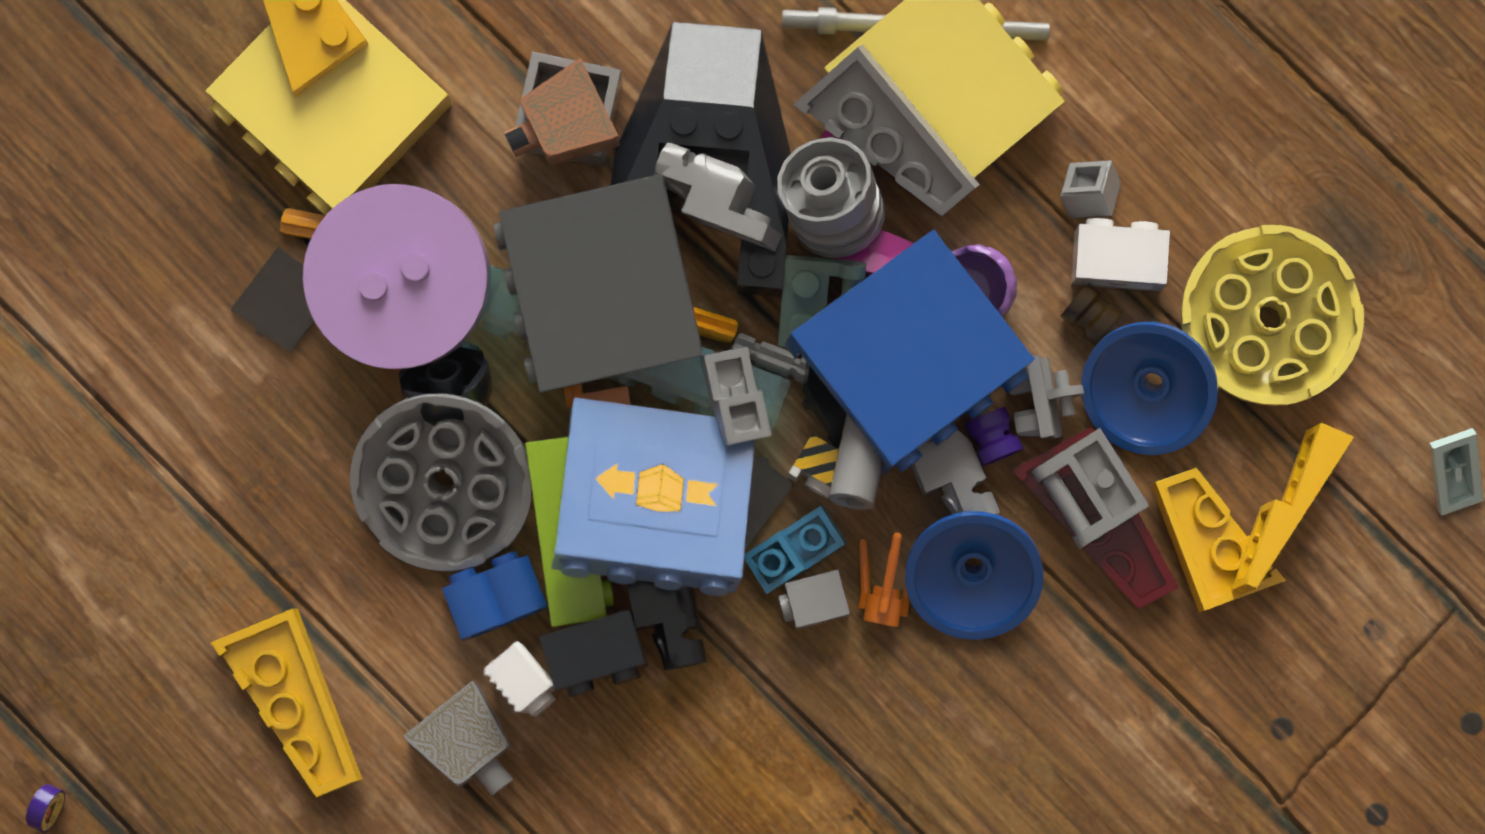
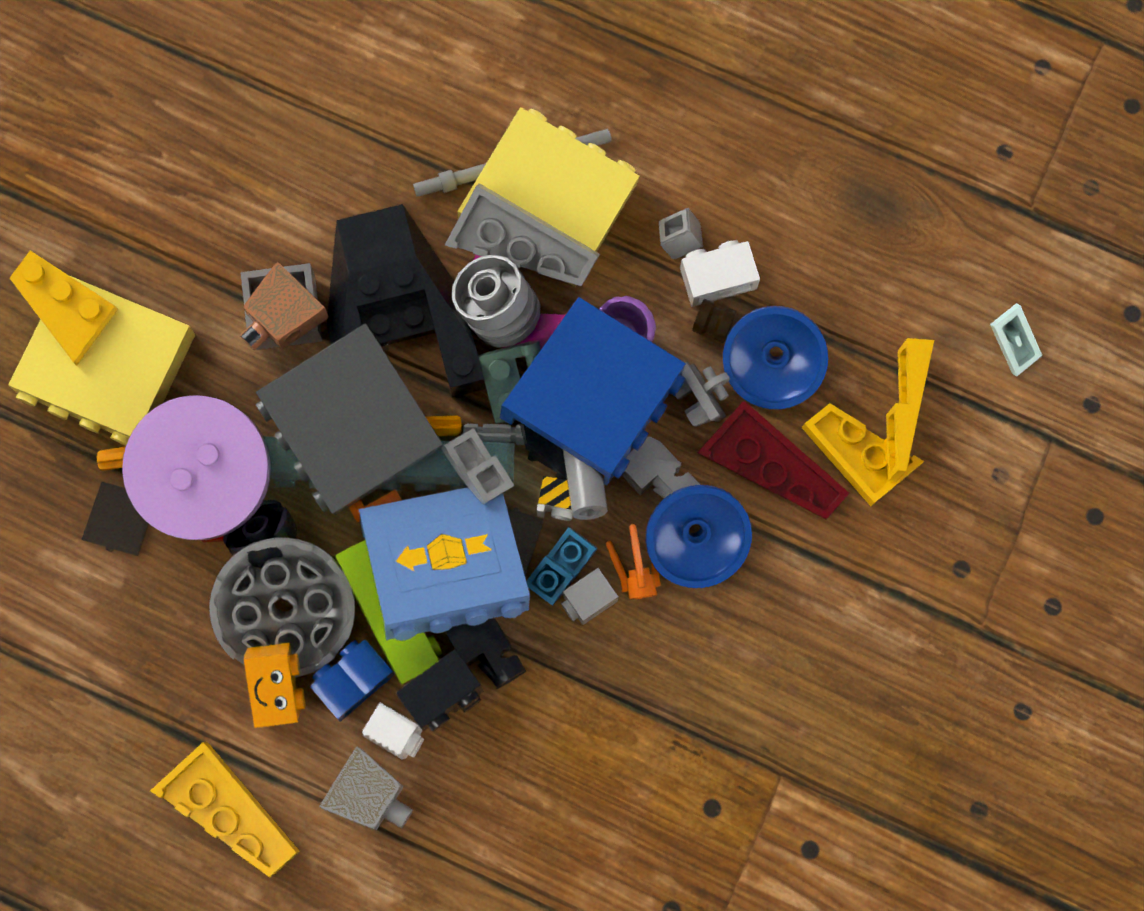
camera: 20 degrees left, 5 degrees down
light grey plate [654,143,782,252] -> none
dark purple wheel [964,407,1023,466] -> none
light grey plate [1031,428,1149,550] -> none
light yellow brick [1181,225,1364,406] -> none
none -> light orange brick [243,643,305,728]

